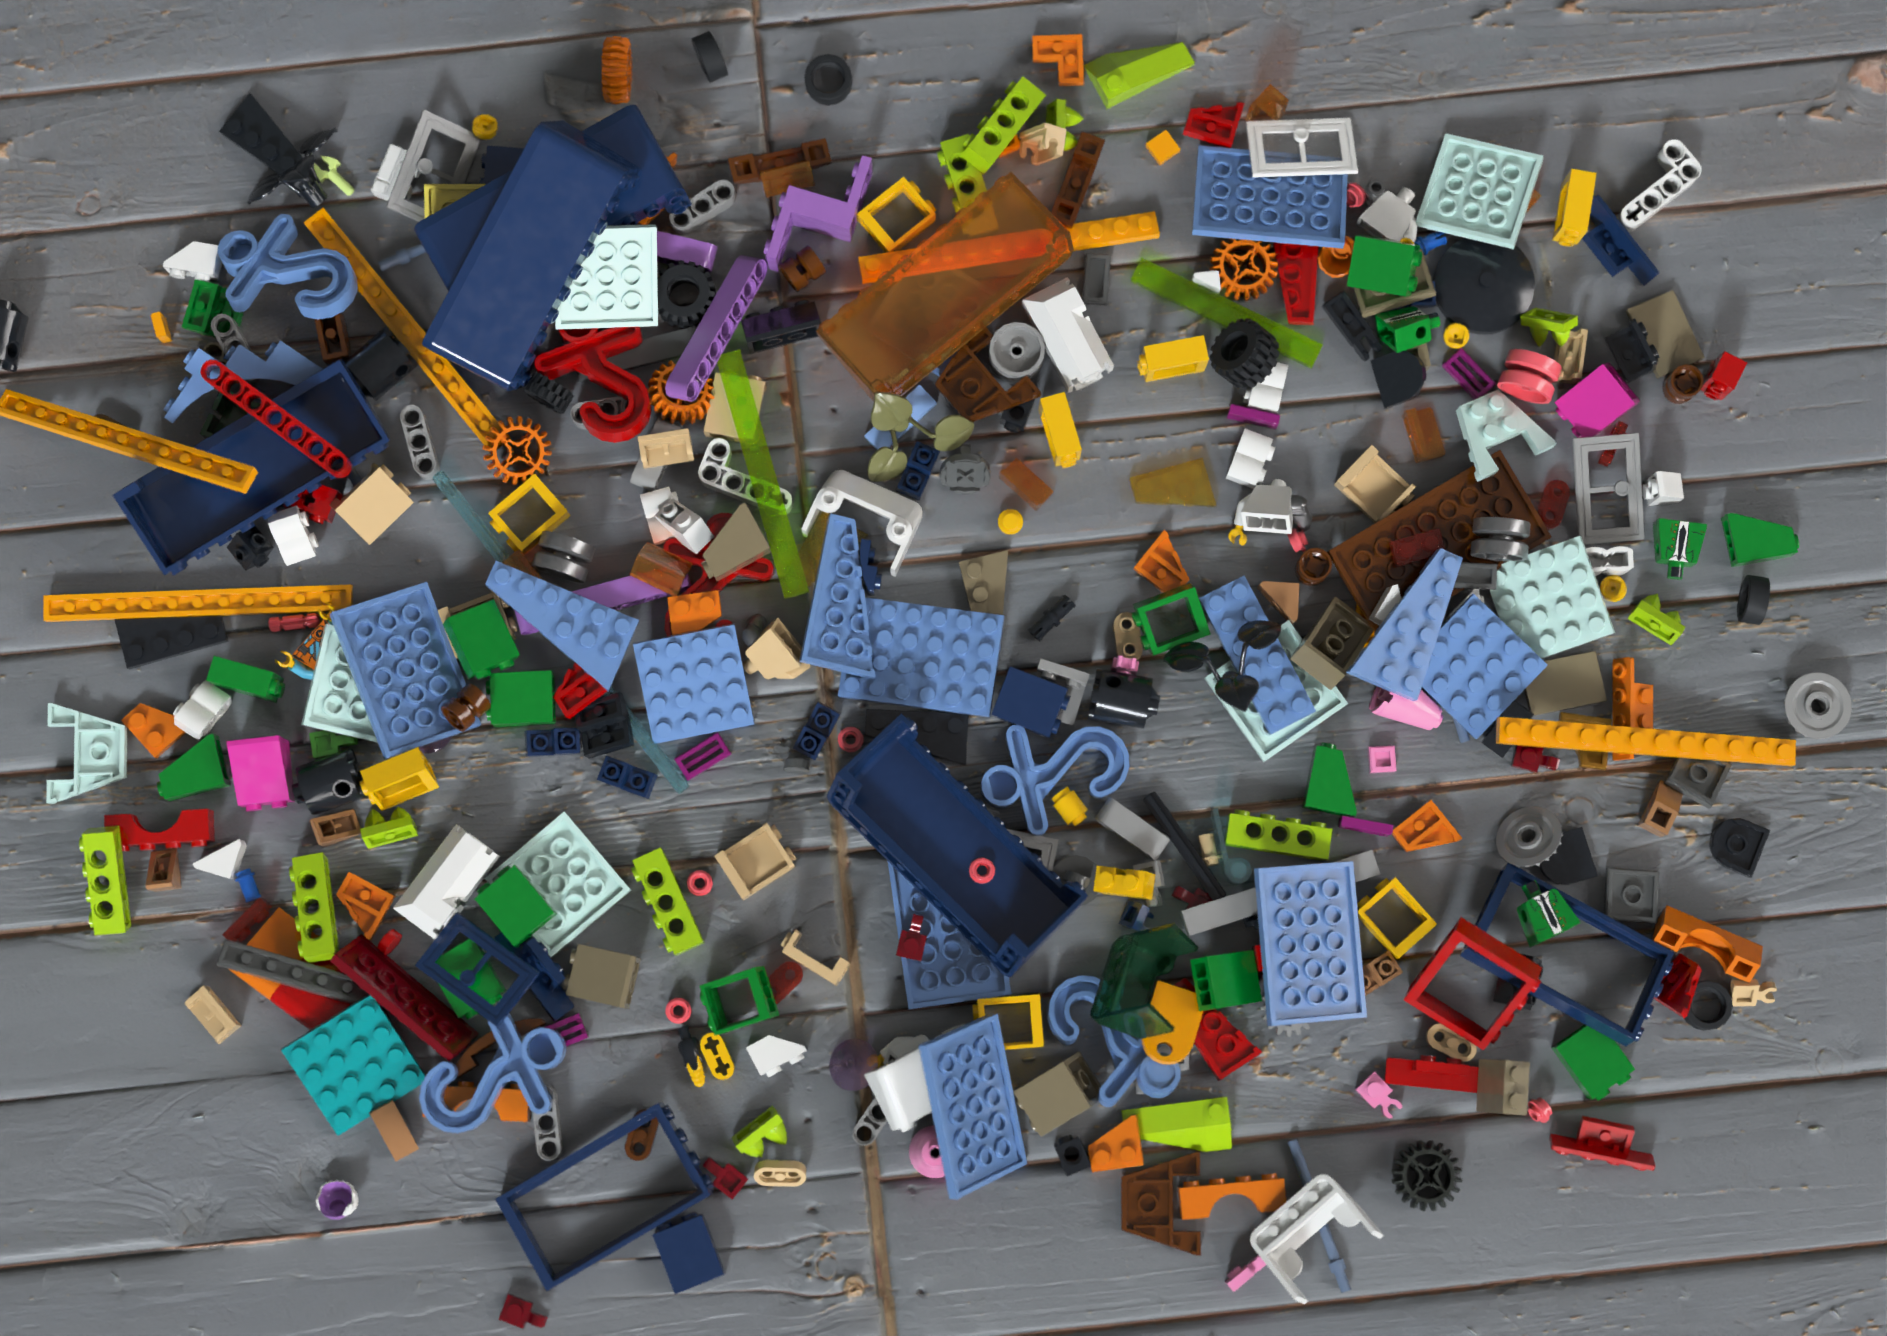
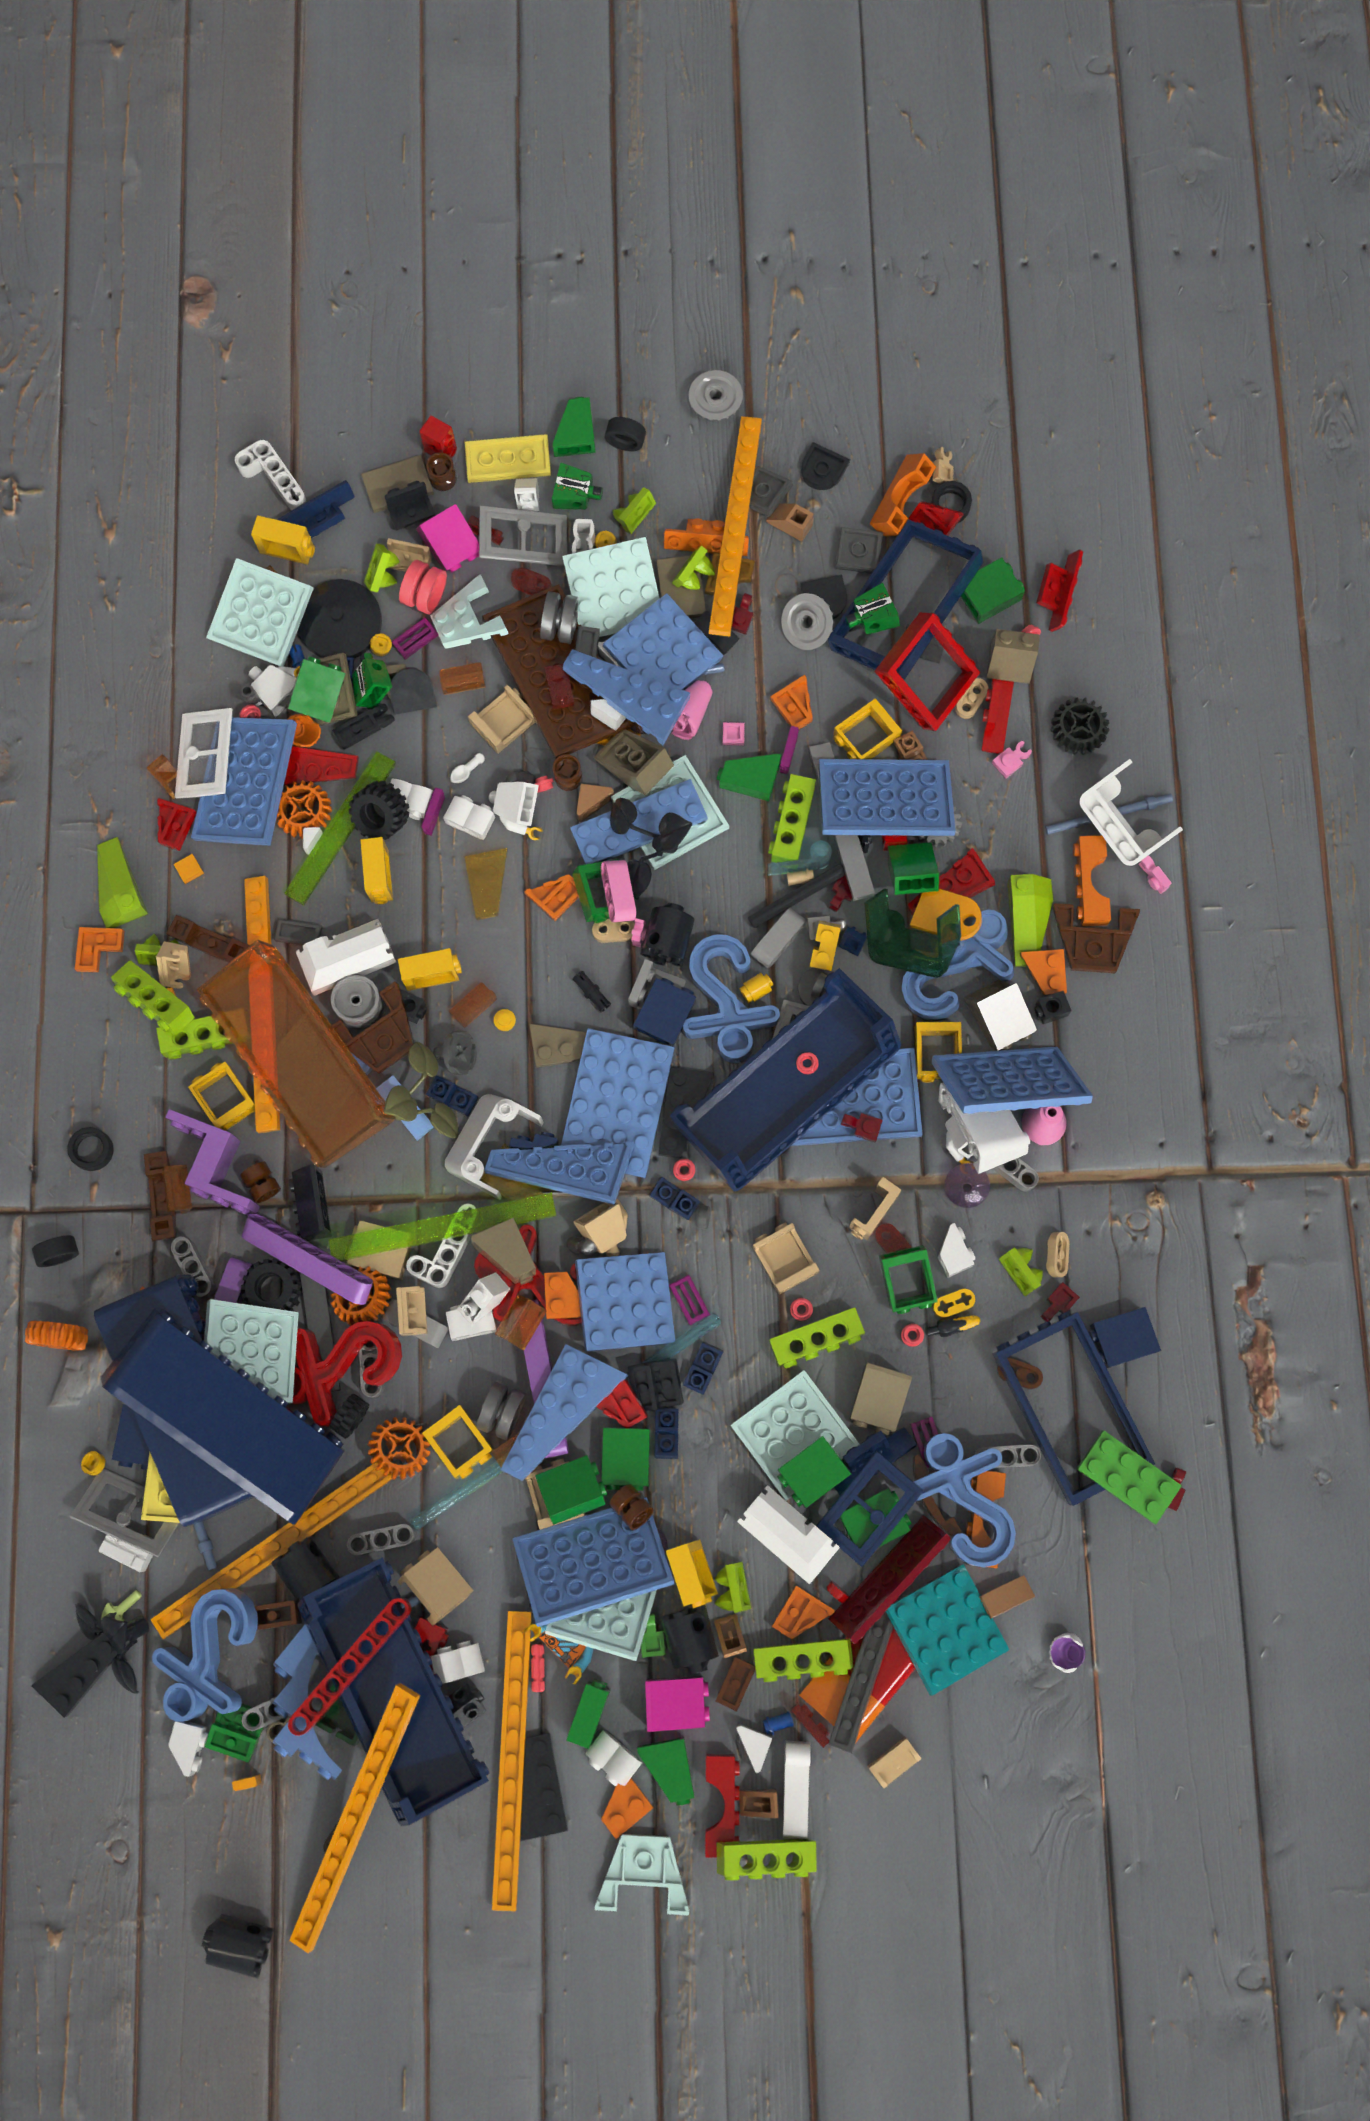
camera: 80 degrees left, 5 degrees down
none -> white piece [450,753,485,784]
none -> light yellow tile [465,434,551,483]
none -> bright pink beam [601,860,636,922]
none -> lime tile [671,545,715,590]
none -> reddish brown plate [715,1657,756,1712]
none -> white beam [783,1741,810,1839]
none -> bright green plate [1077,1430,1182,1525]

